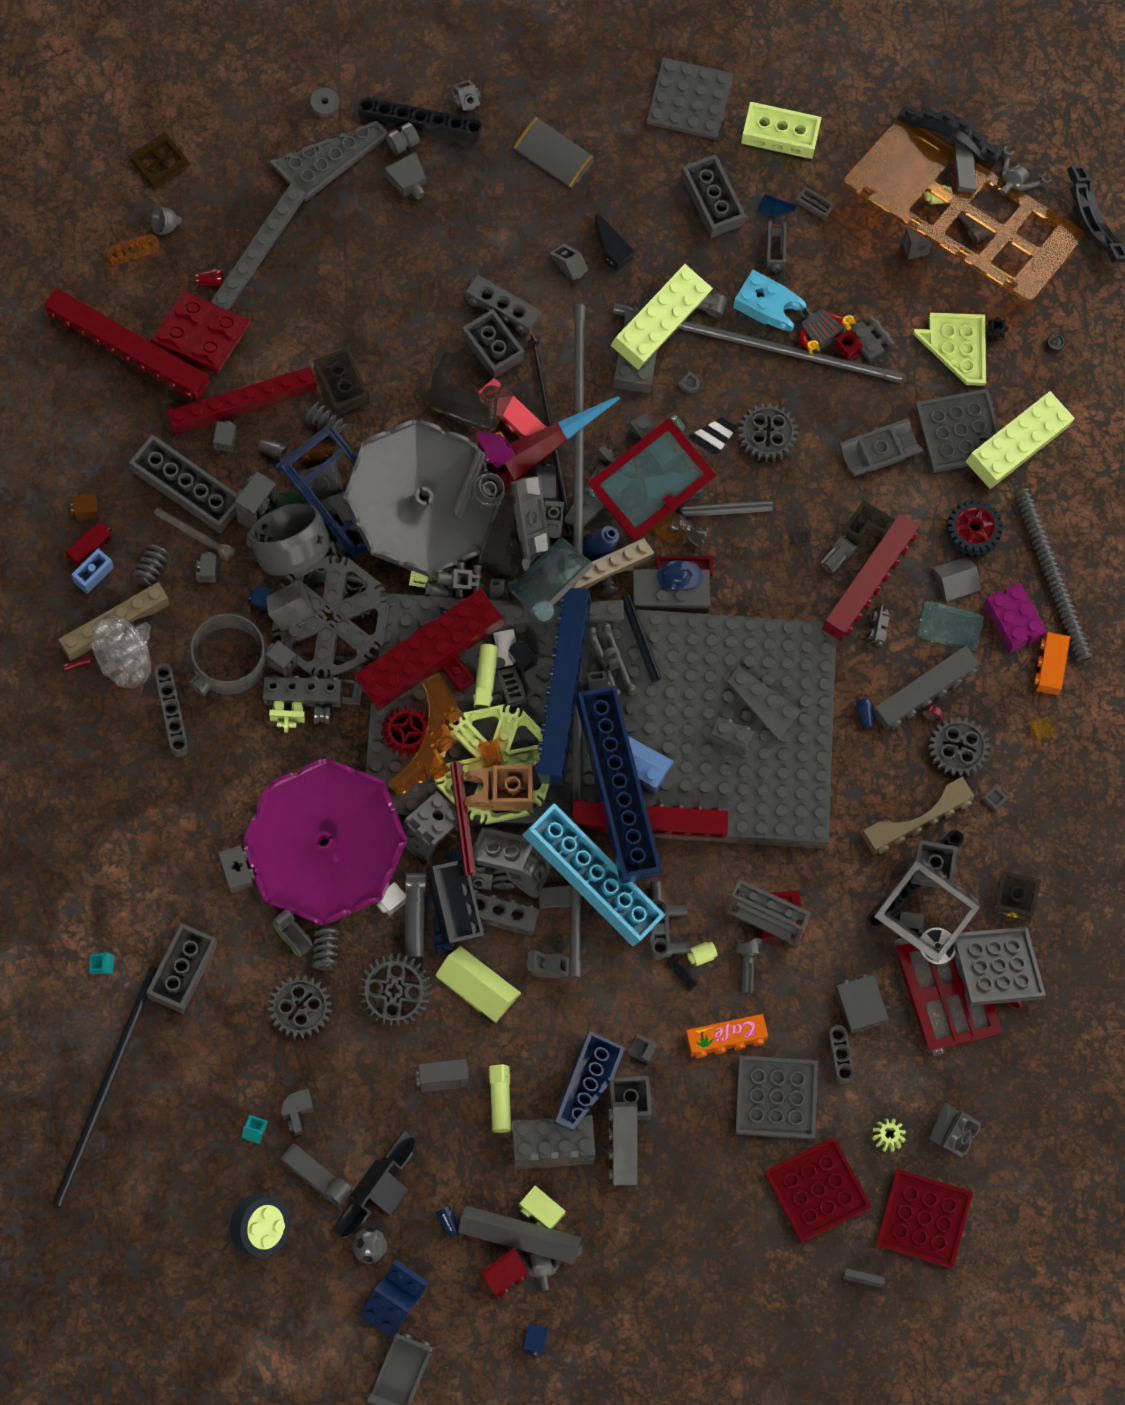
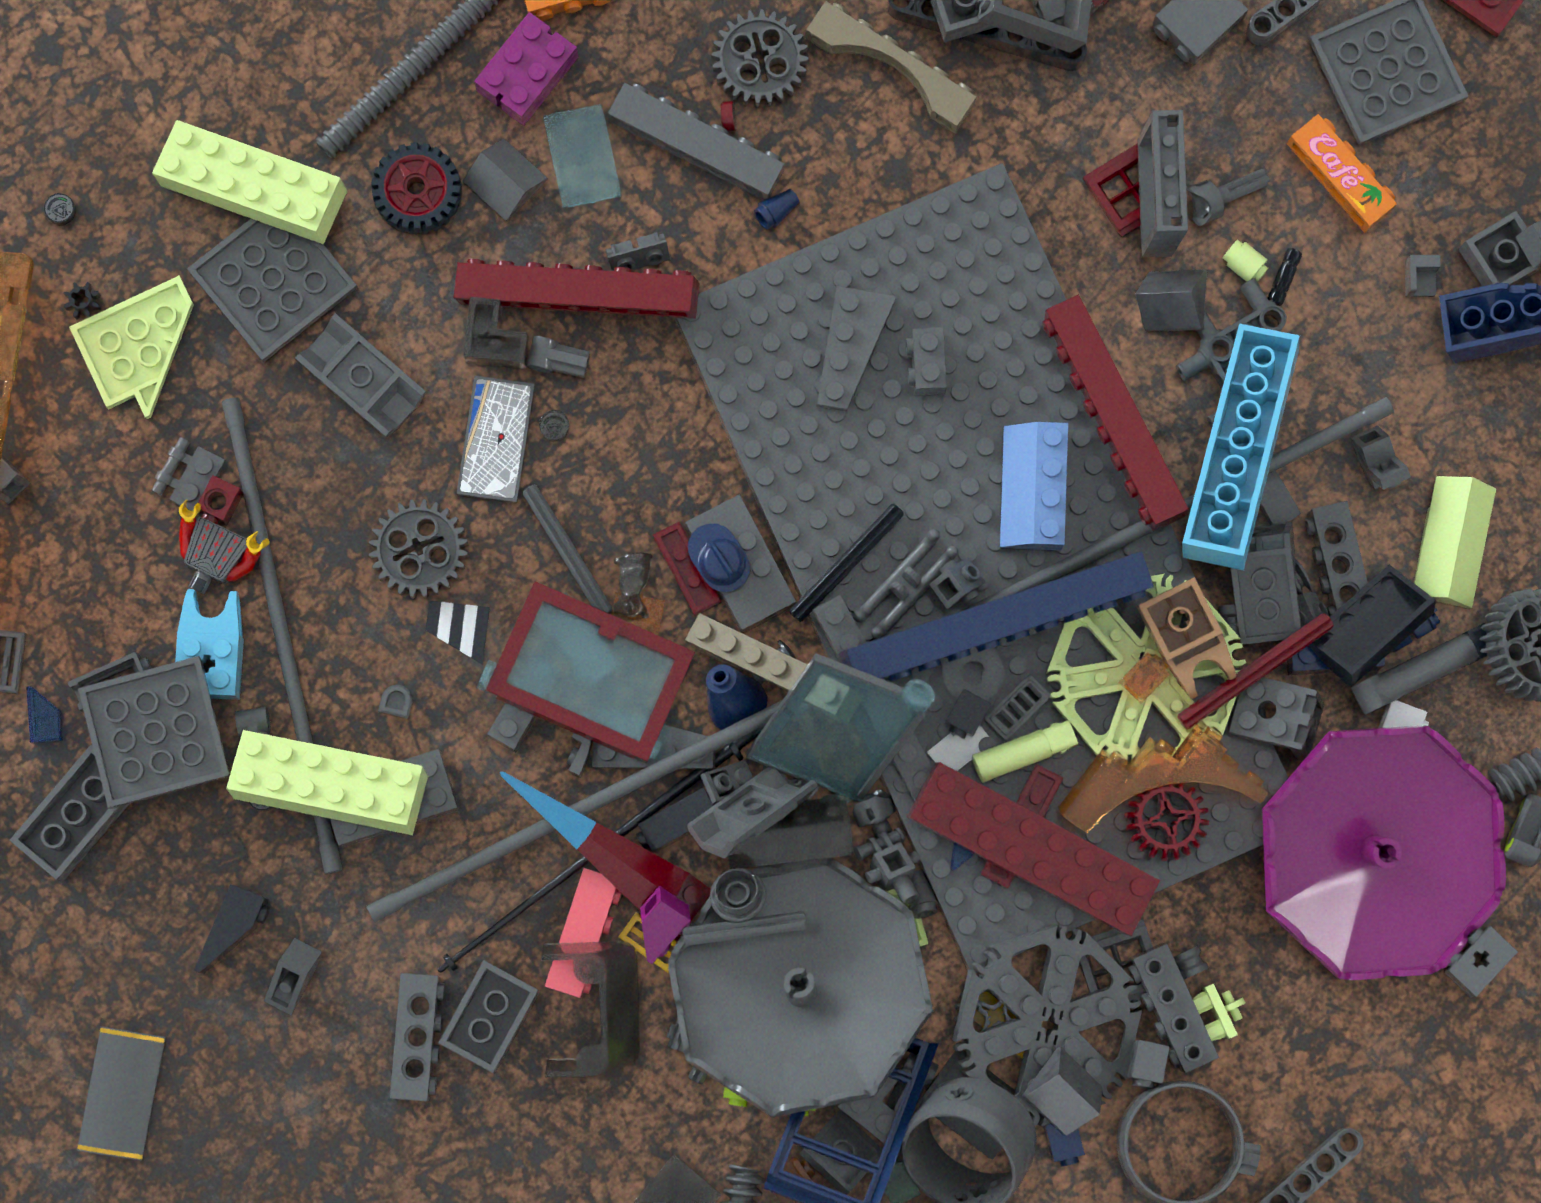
camera: 115 degrees left, 10 degrees up
dark blue brick [575,686,661,884] -> none
none -> dark grey plate [78,656,230,809]
none -> tile [456,376,535,504]
none -> flat silver slope [1135,270,1207,332]

